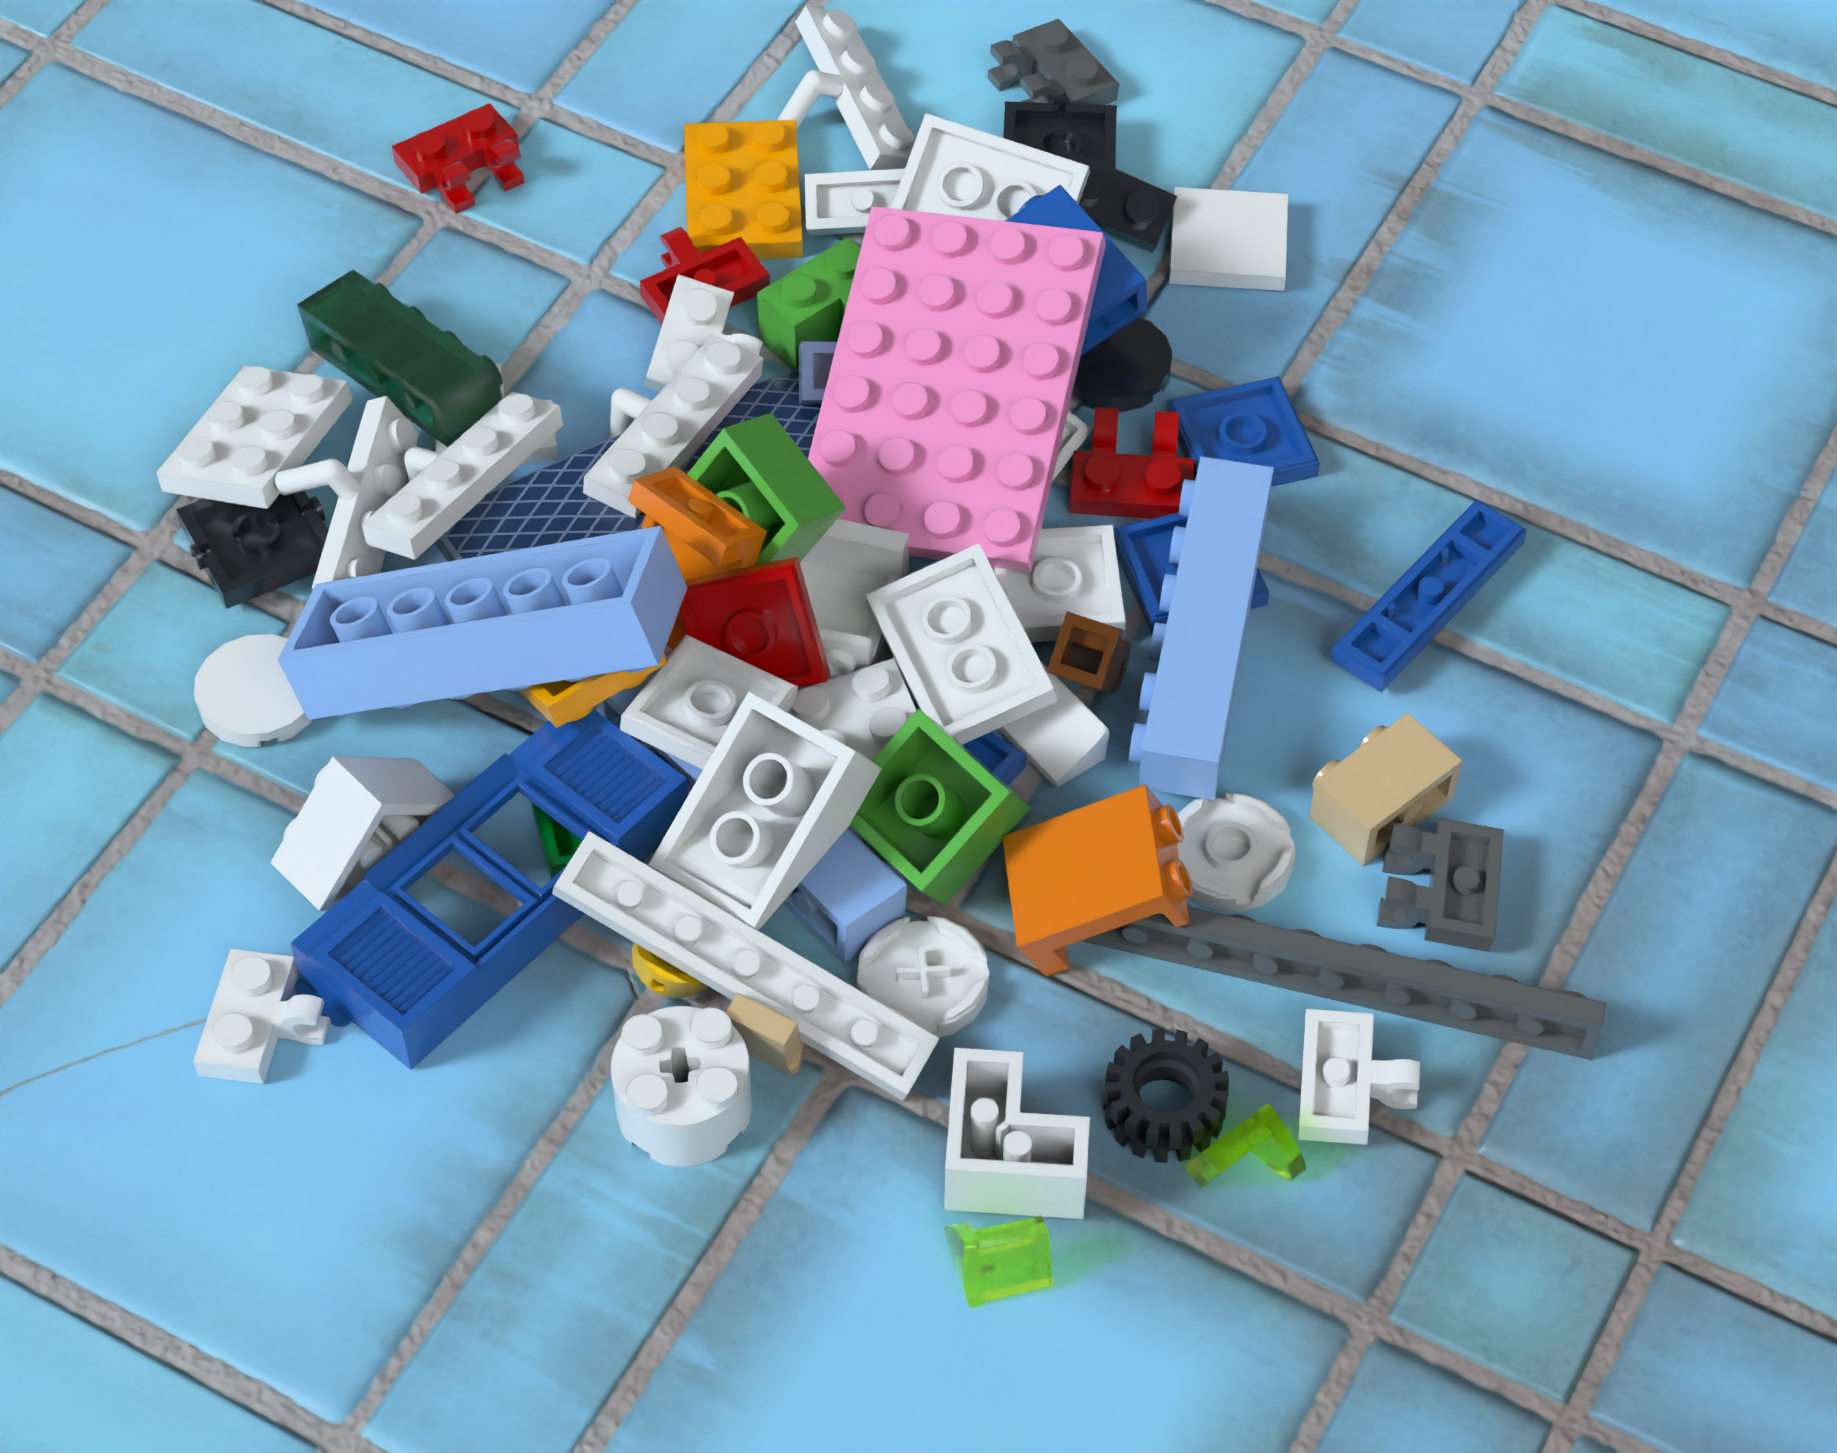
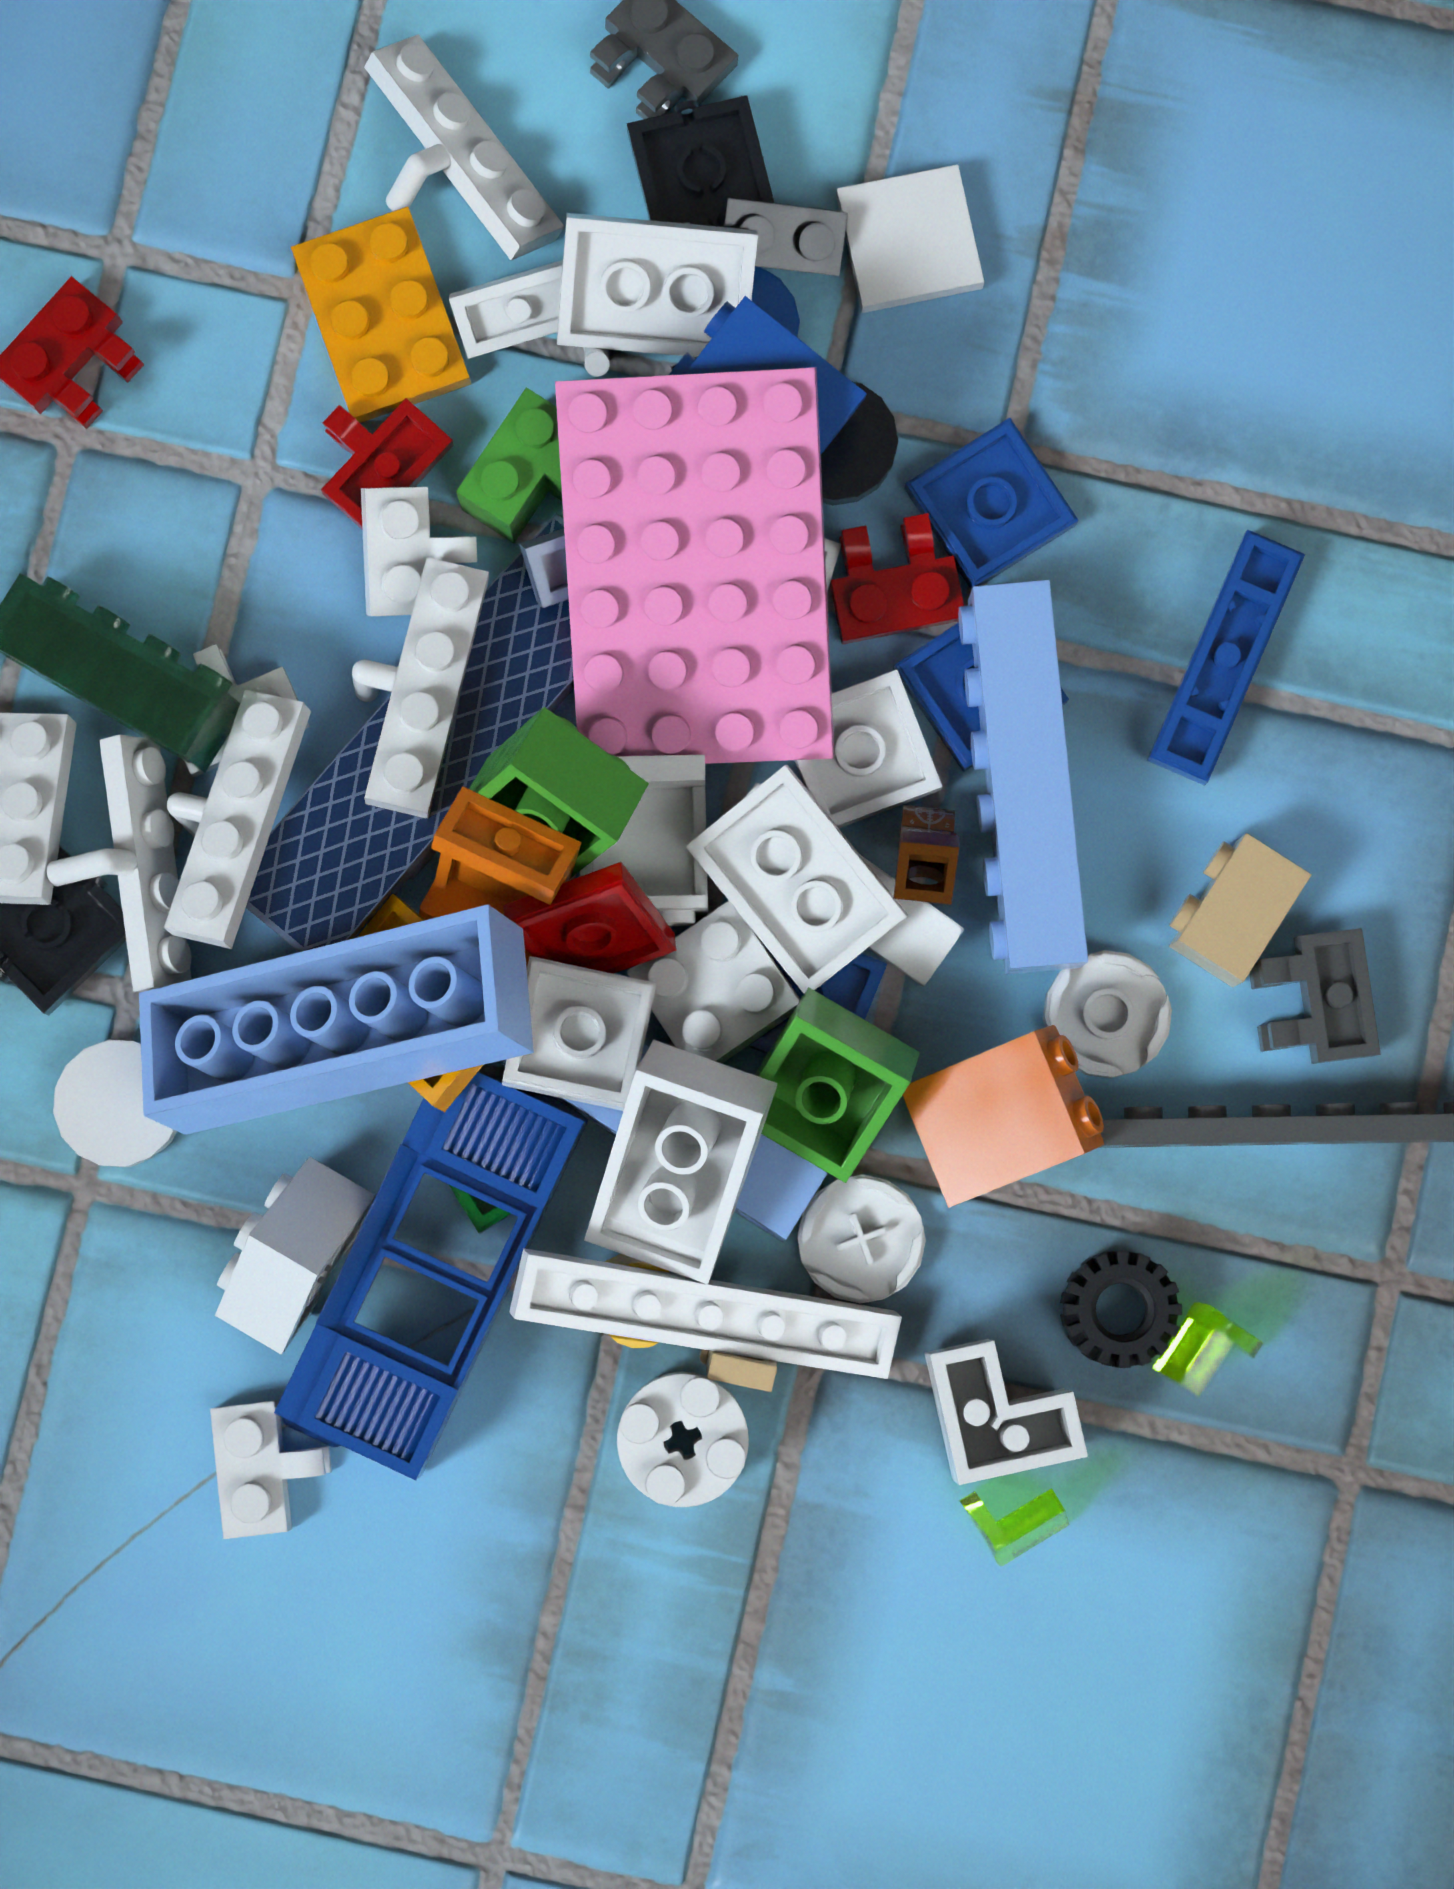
camera: 20 degrees left, 30 degrees up
white plate [1298,1009,1420,1145] -> none

